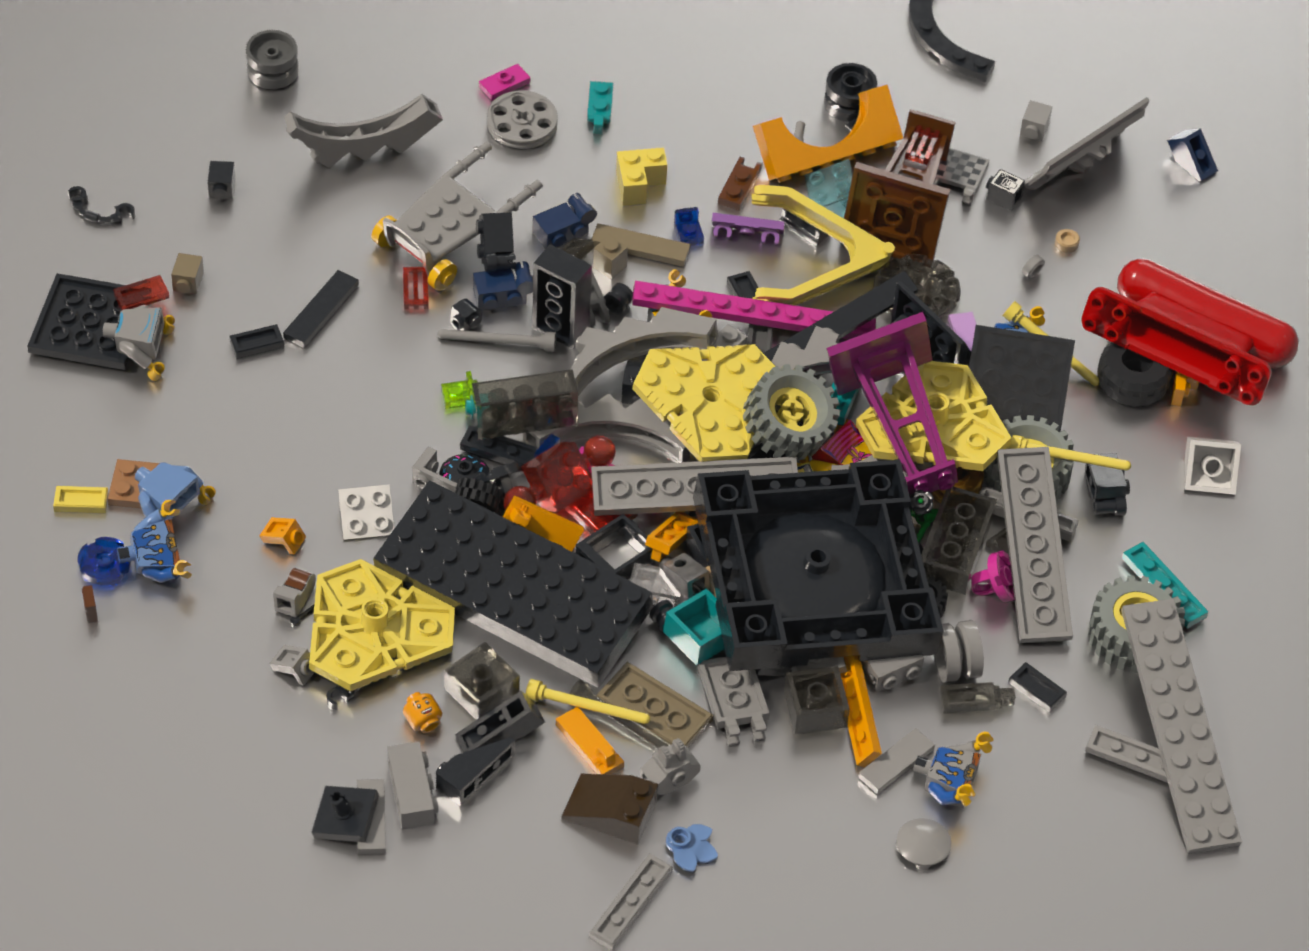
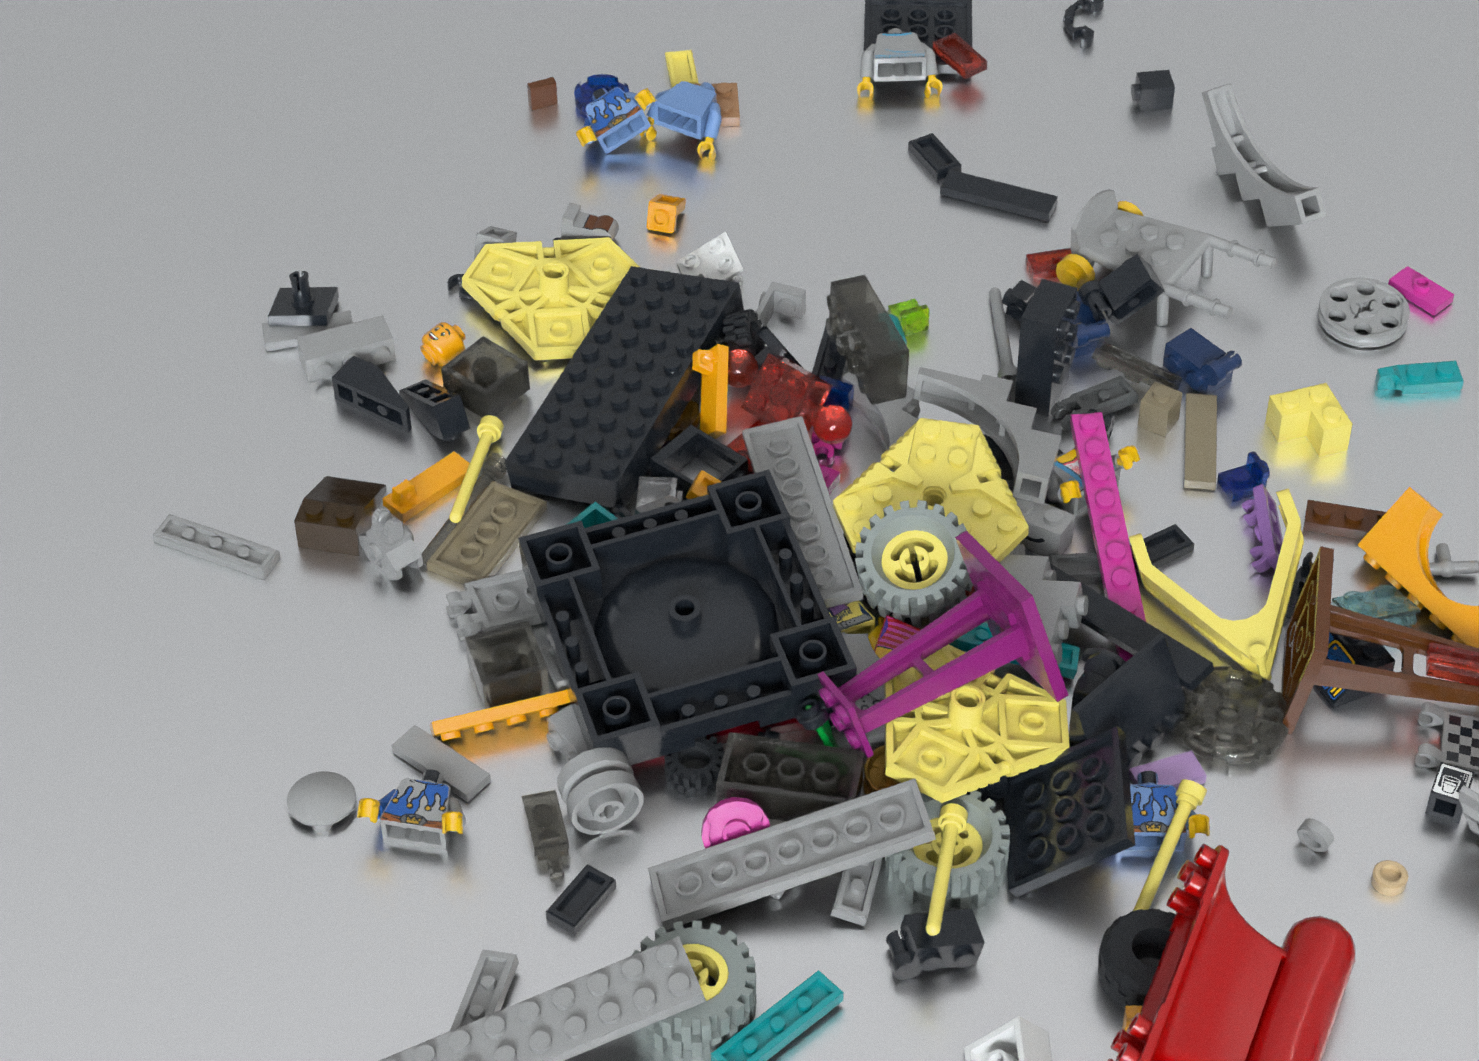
camera: 85 degrees right, 5 degrees down
dark tan brick [171,253,204,294] -> none
dark grey wheel [246,30,299,89] -> none
black dish [439,454,490,483] -> none
medium blue plate [666,824,718,872] -> none

